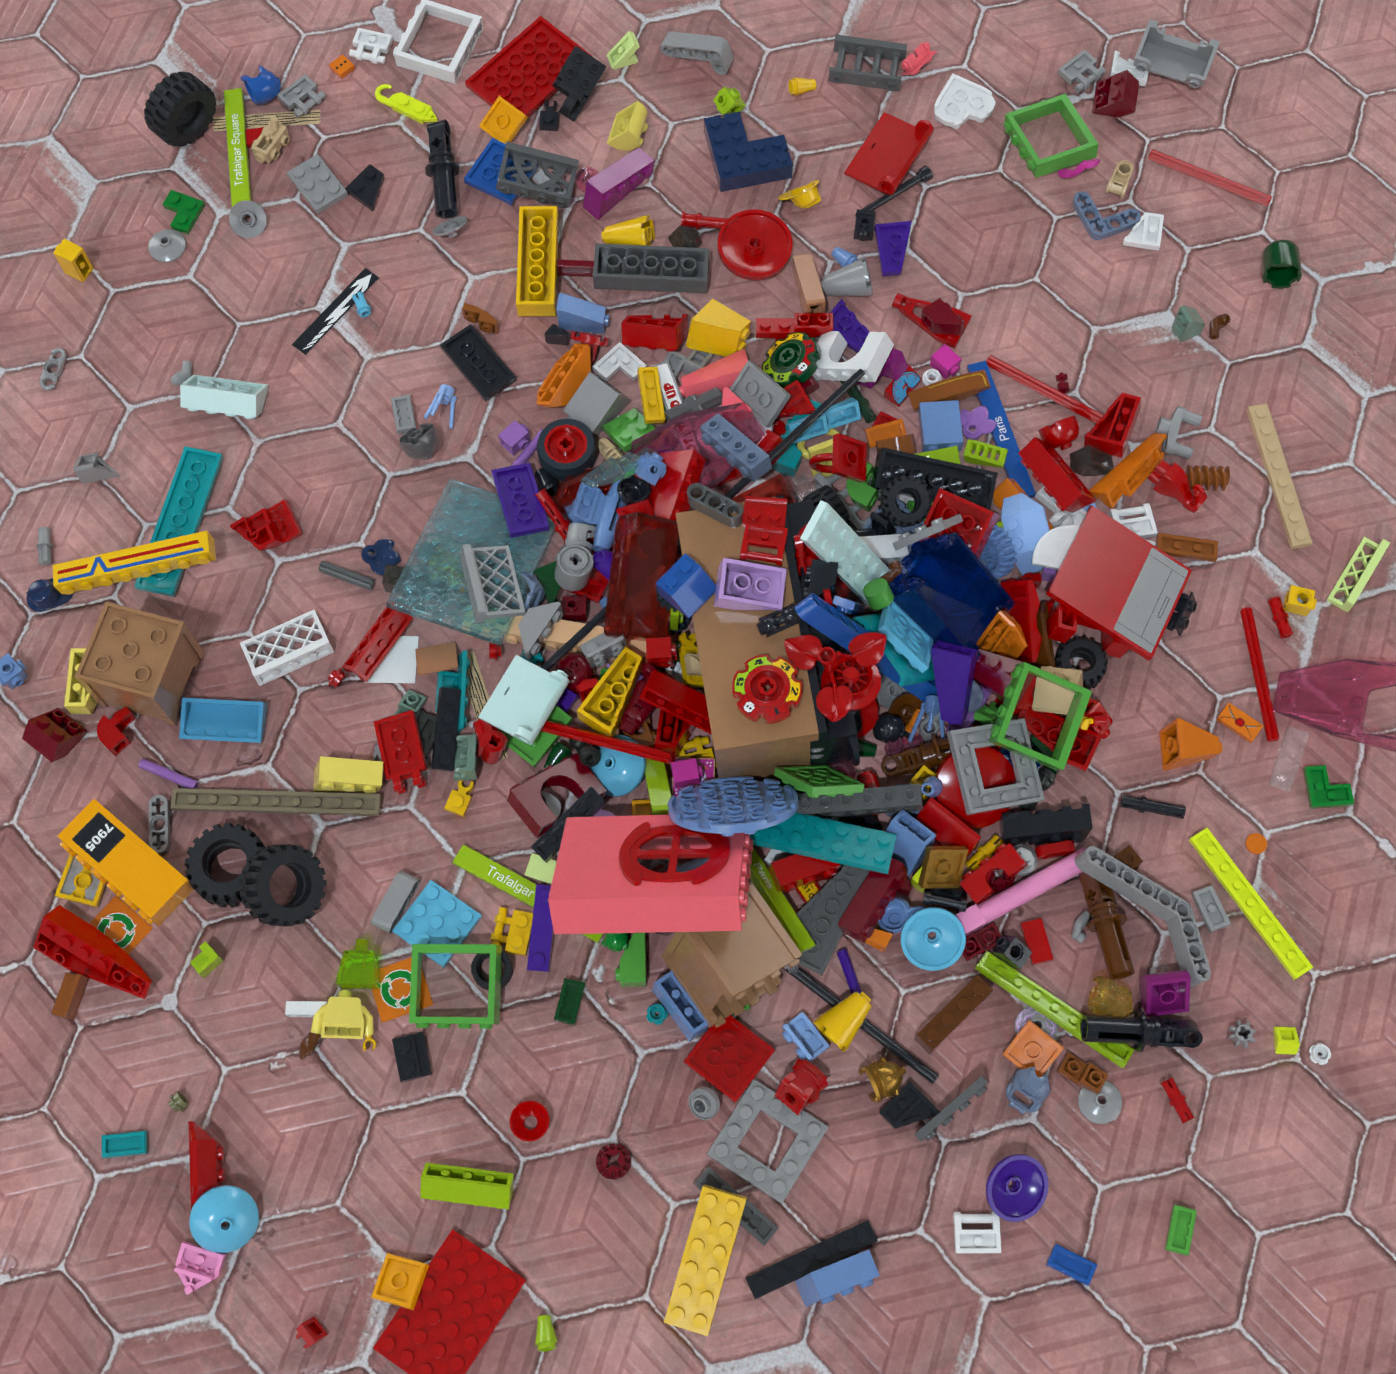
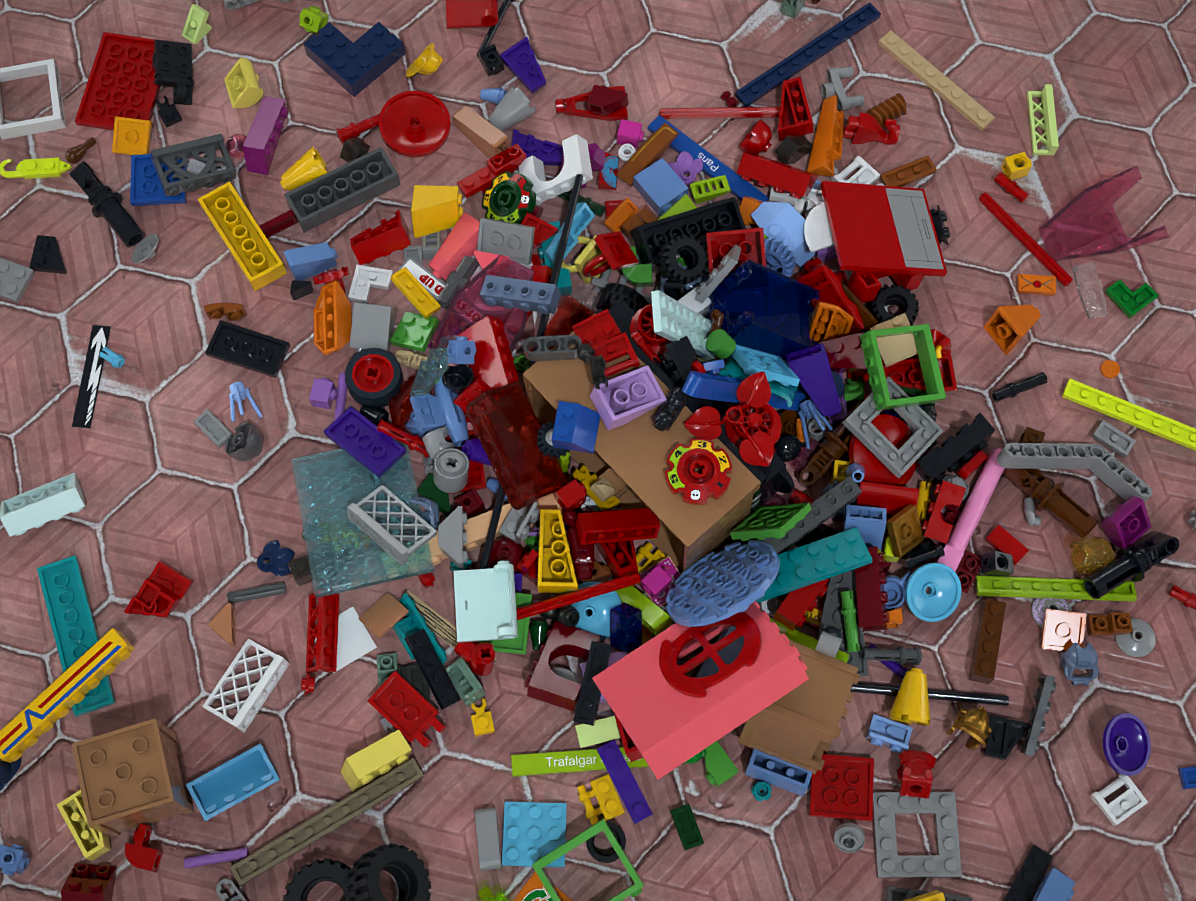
camera: 35 degrees left, 0 degrees up
none -> reddish brown piece [65,137,96,164]
none -> nougat slope [208,603,236,647]
none -> pearl dark grey bar [577,344,608,389]
none -> clear blue brick [610,603,642,653]
none -> dark blue plate [735,2,881,107]
none -> light grey piece [815,628,842,658]
none -> bright green pin [840,591,860,652]
none -> dark grey pin [860,647,922,665]

